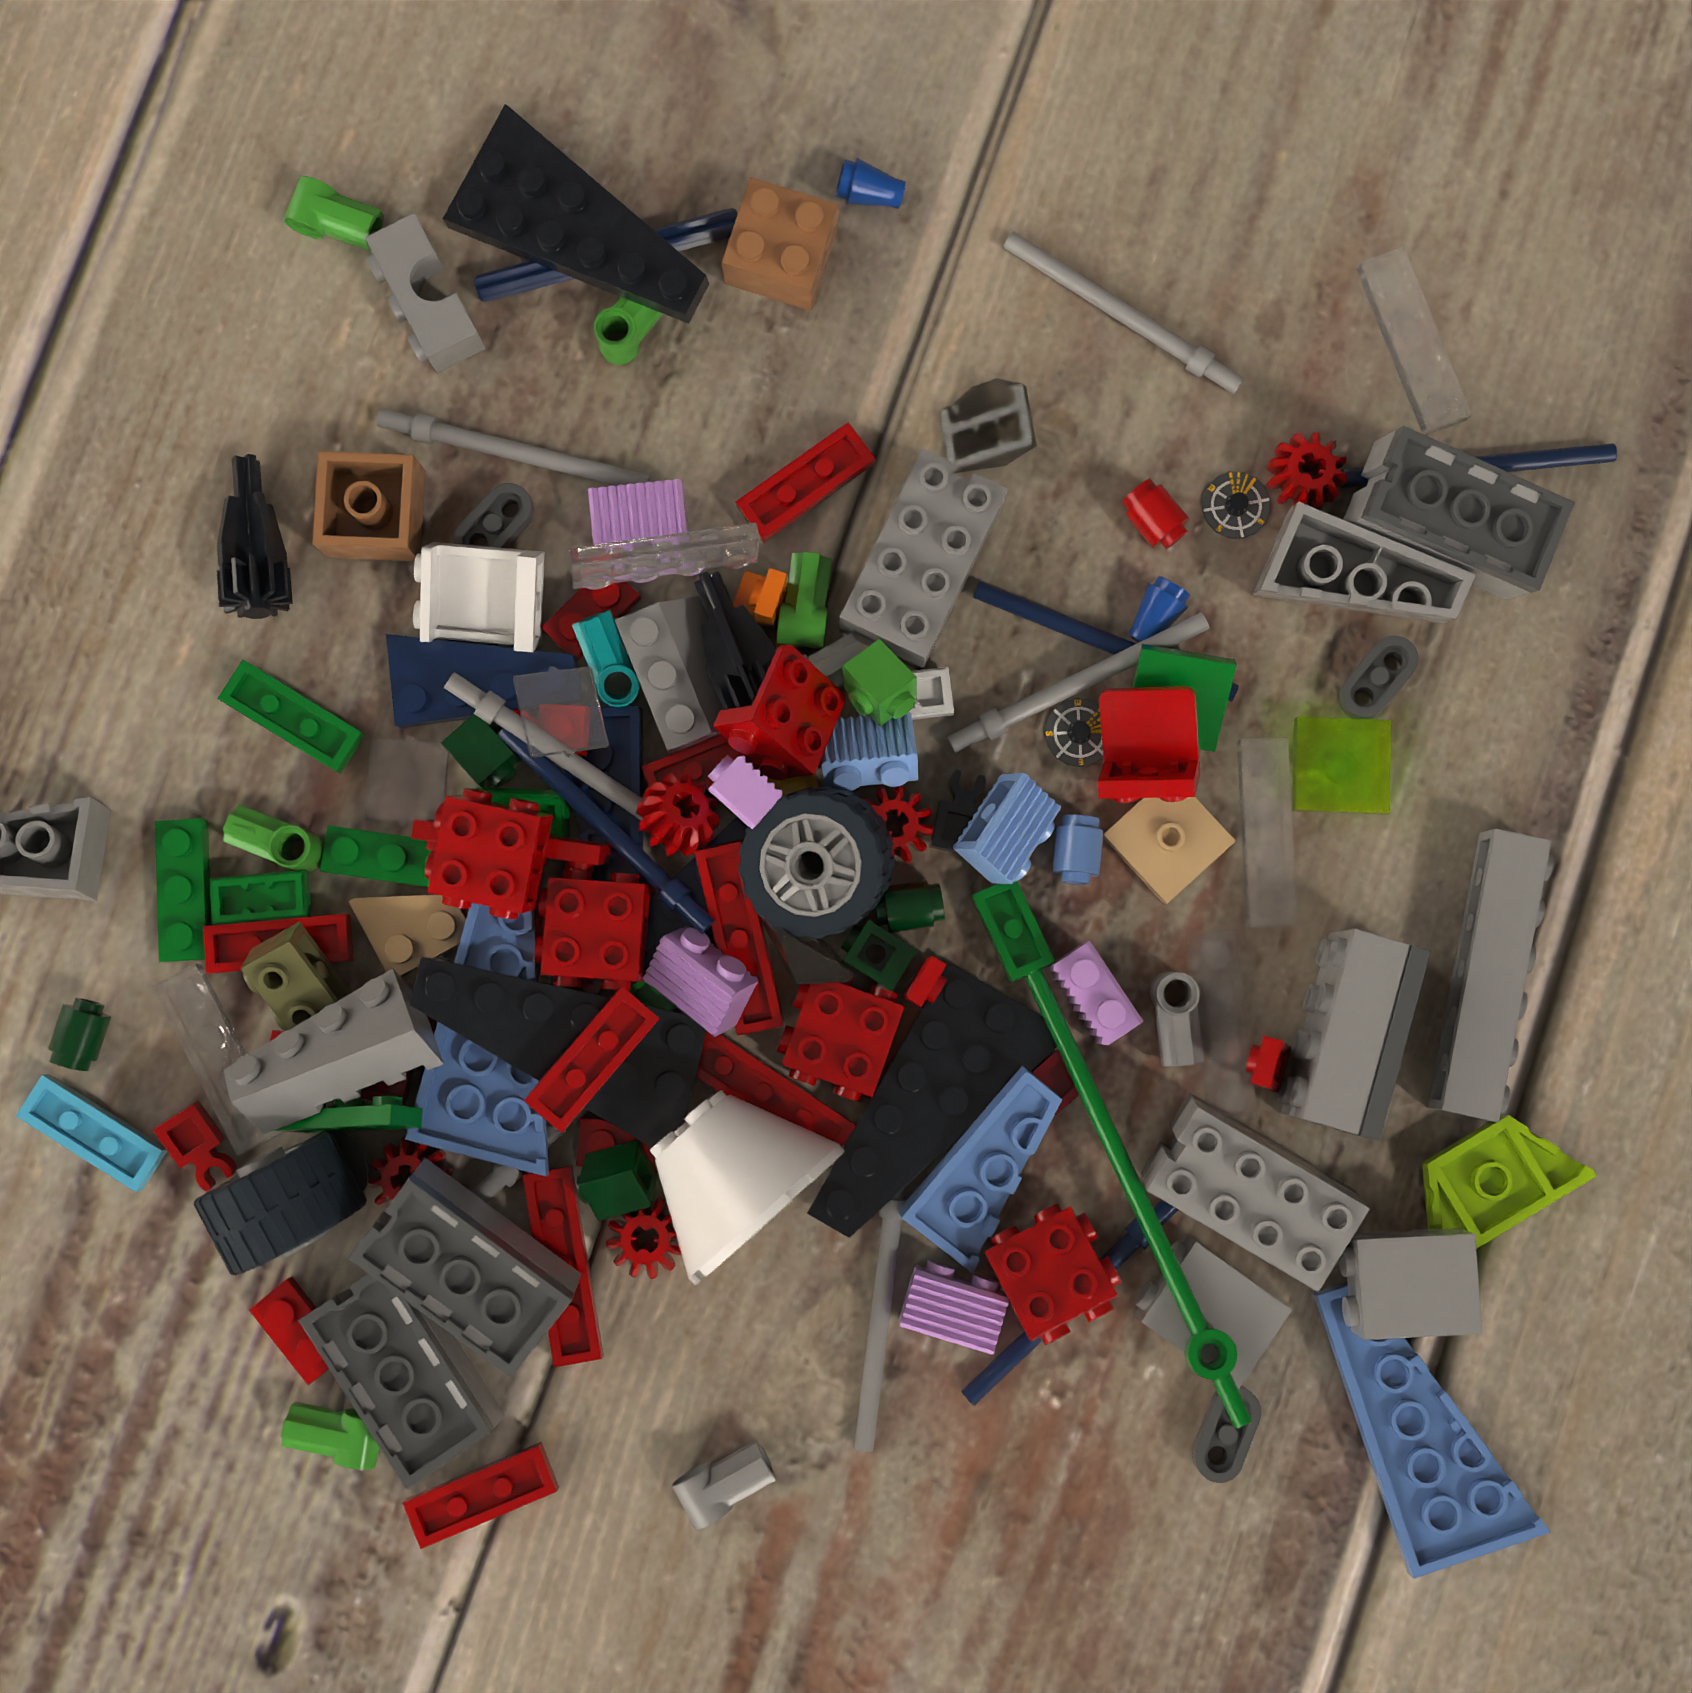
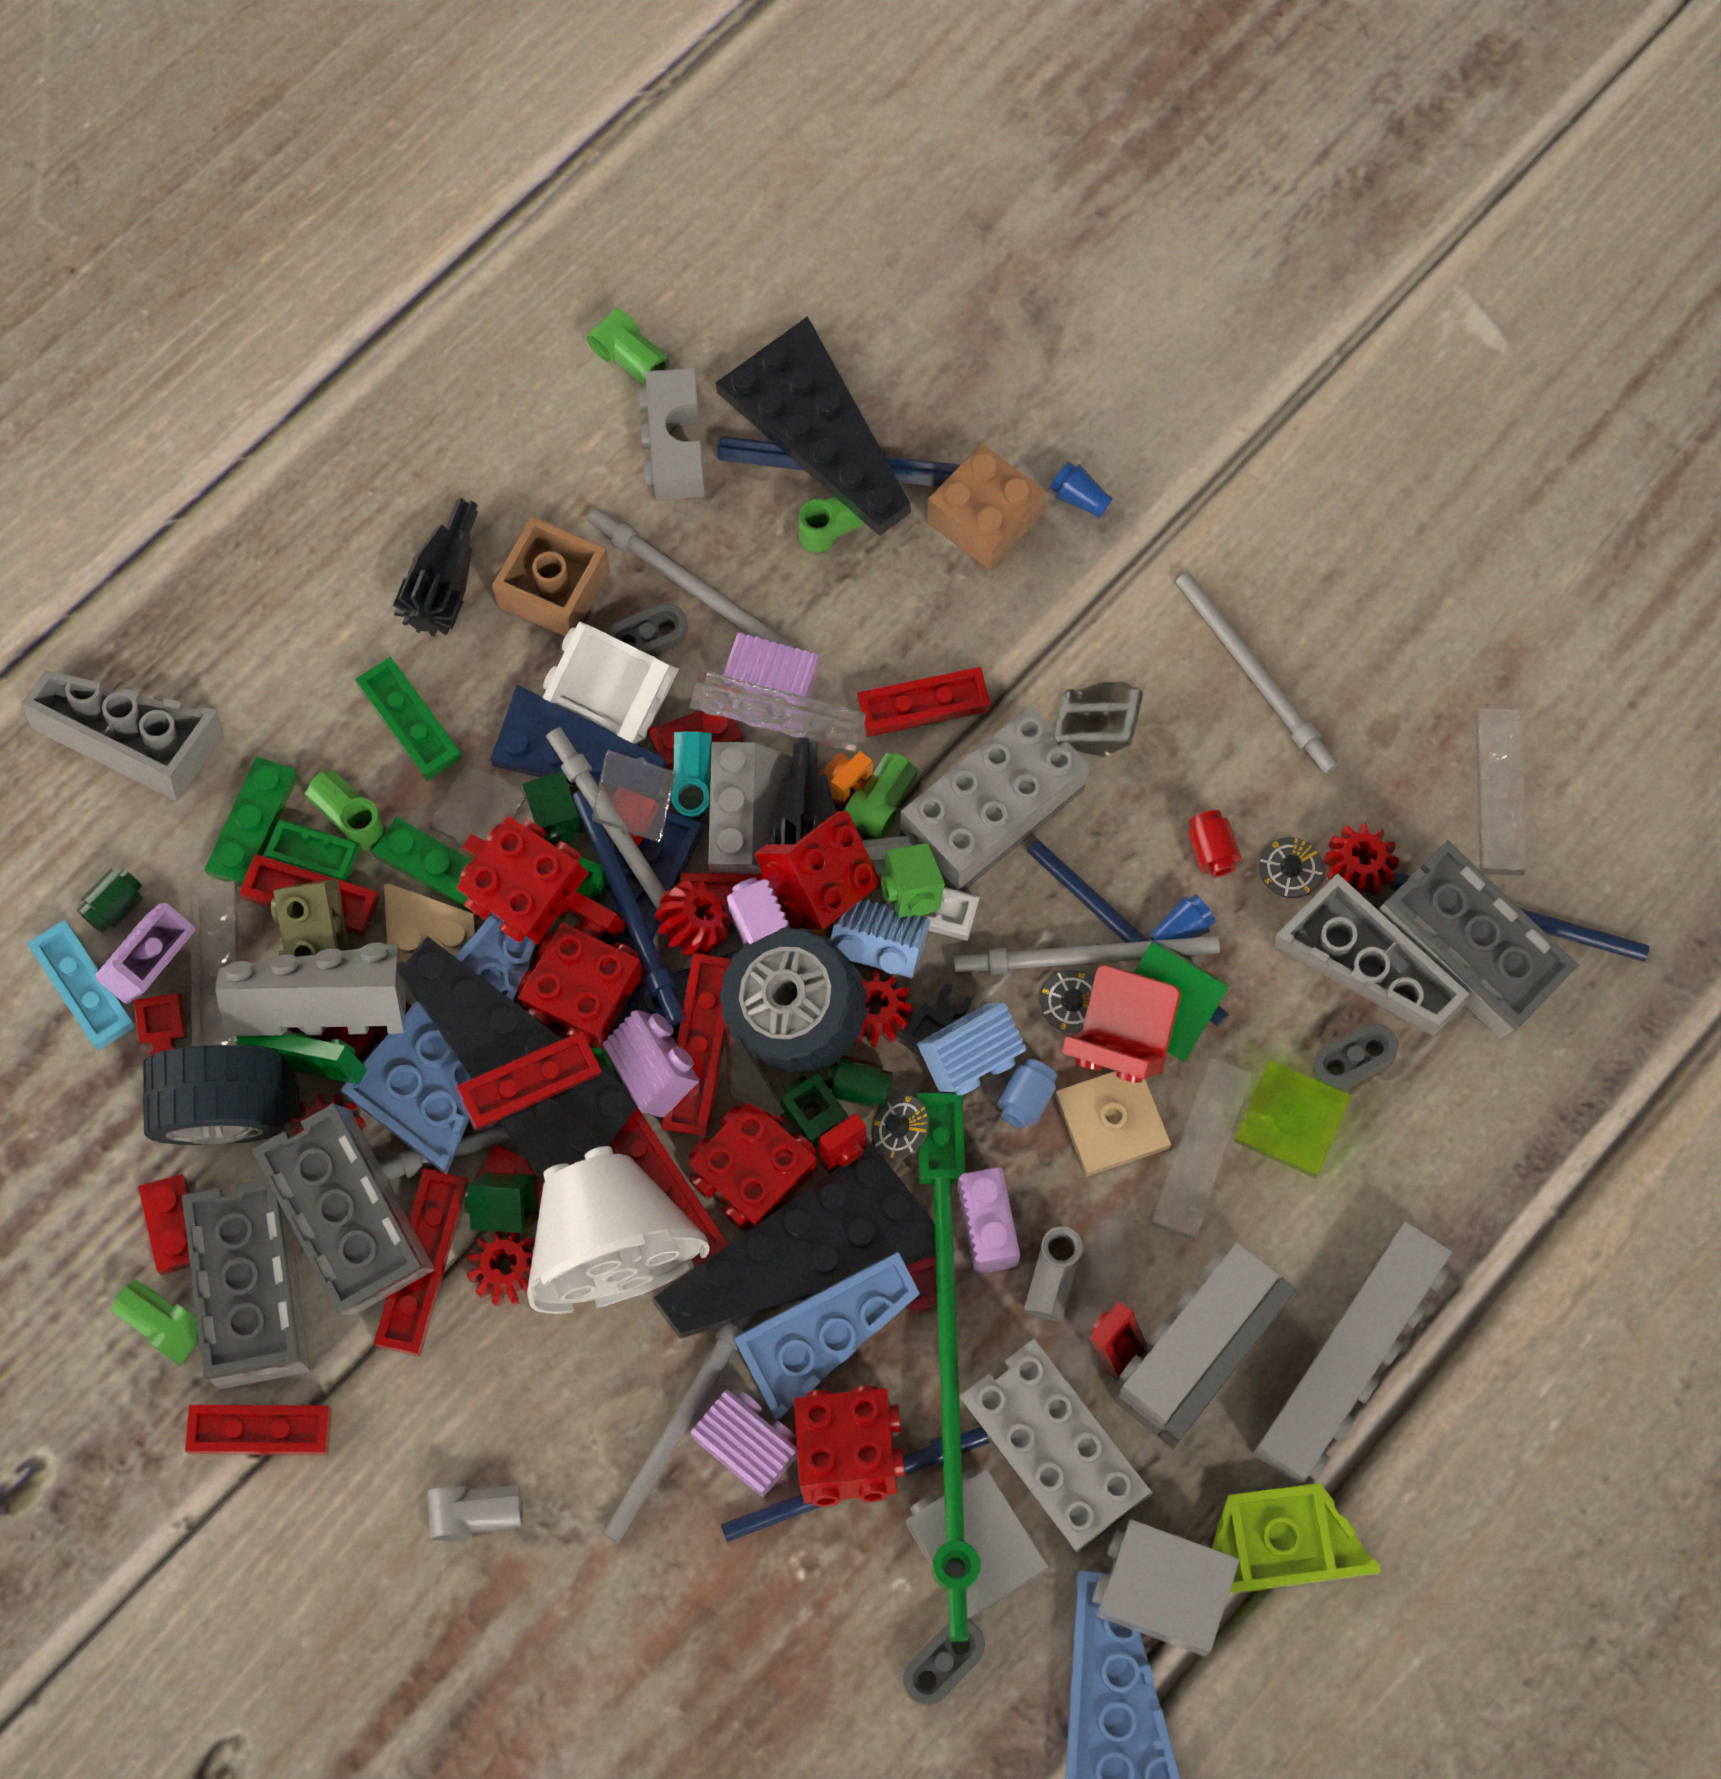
camera: 25 degrees right, 15 degrees down
none -> lavender brick [95,903,196,1004]
none -> dark grey piece [872,1095,929,1160]

